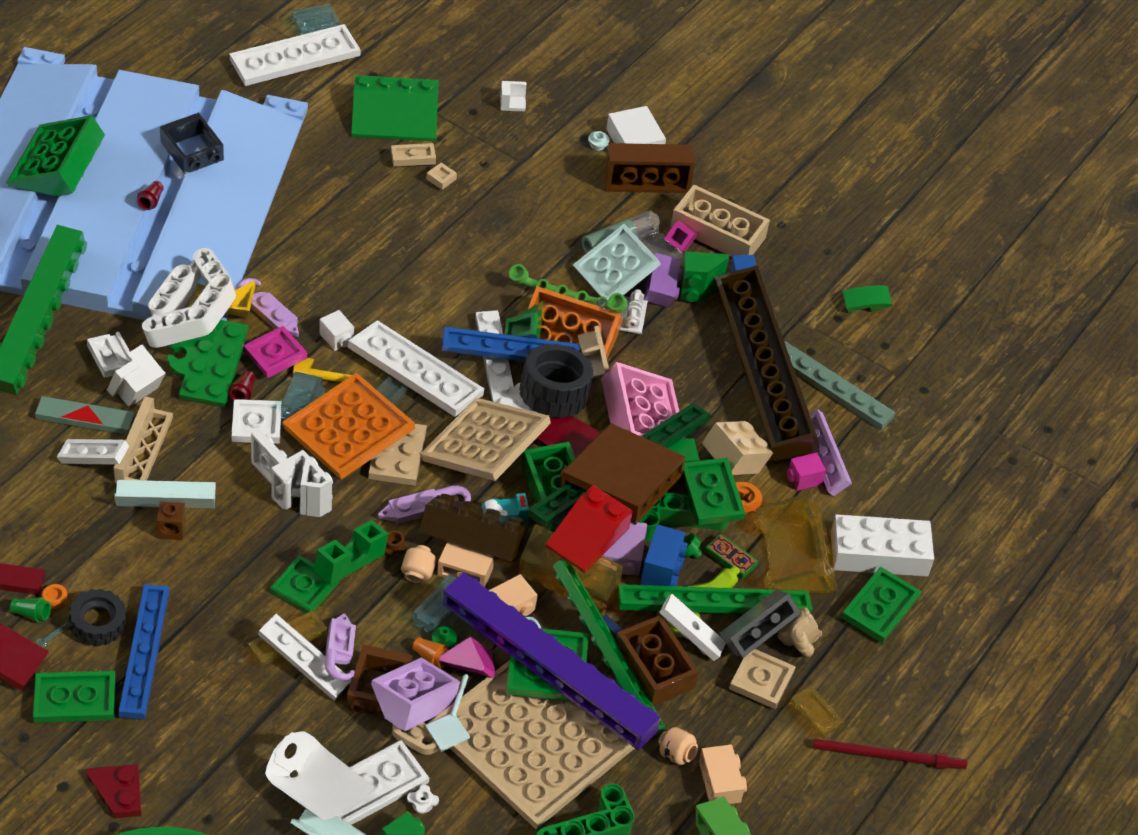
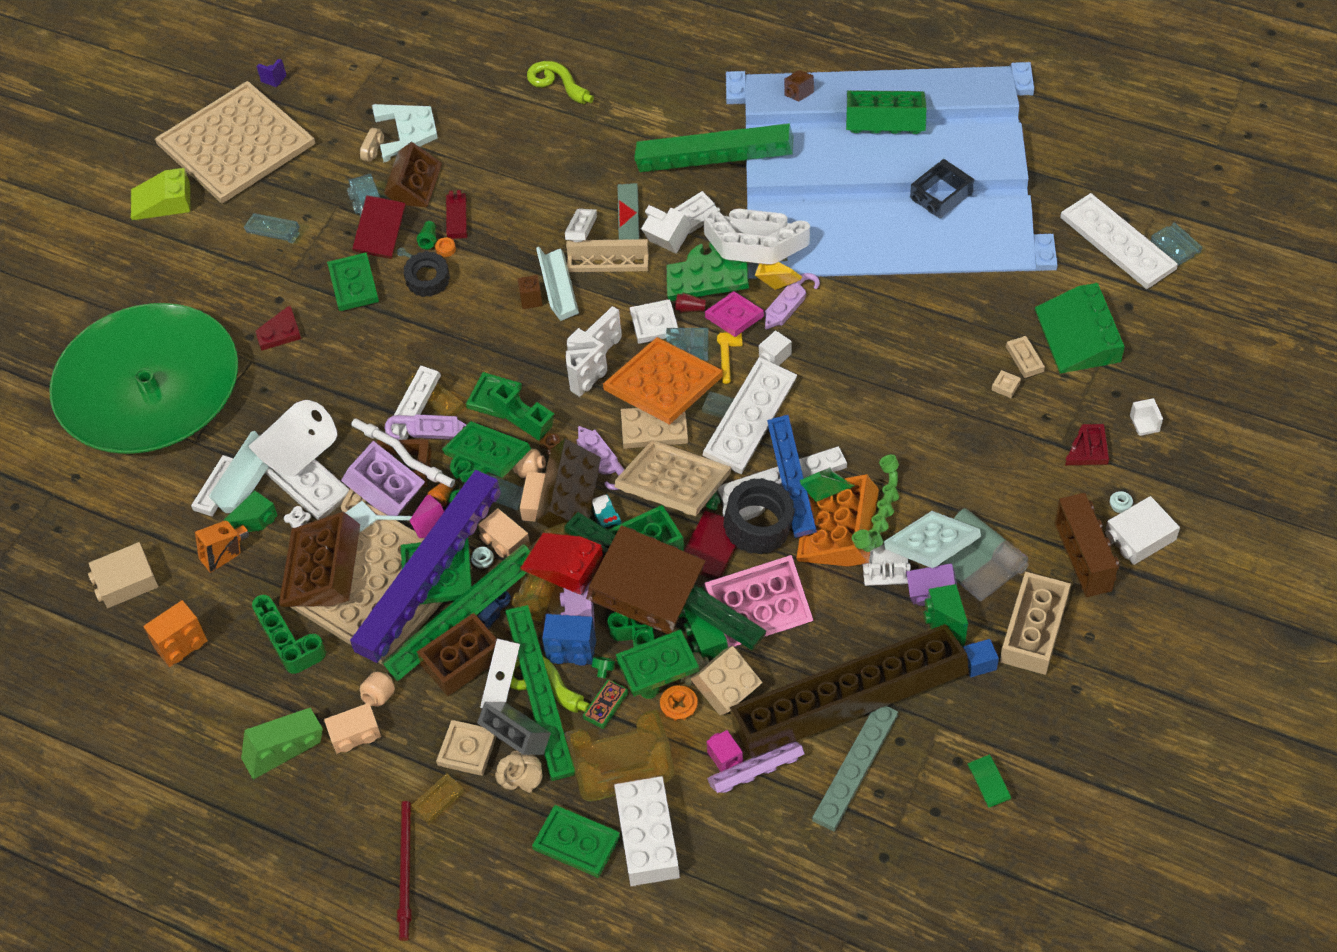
camera: 90 degrees right, 5 degrees up
blue plate [119,584,170,720] -> none
dark red cone [137,181,164,210] -> none
tan panel [578,325,609,379] -> none
dark pink brick [664,221,698,252] -> none
none -> reddish brown slope [279,511,361,607]
none -> white bar [352,419,455,488]
none -> green plate [442,421,531,482]
none -> dark red wing [1065,424,1109,466]

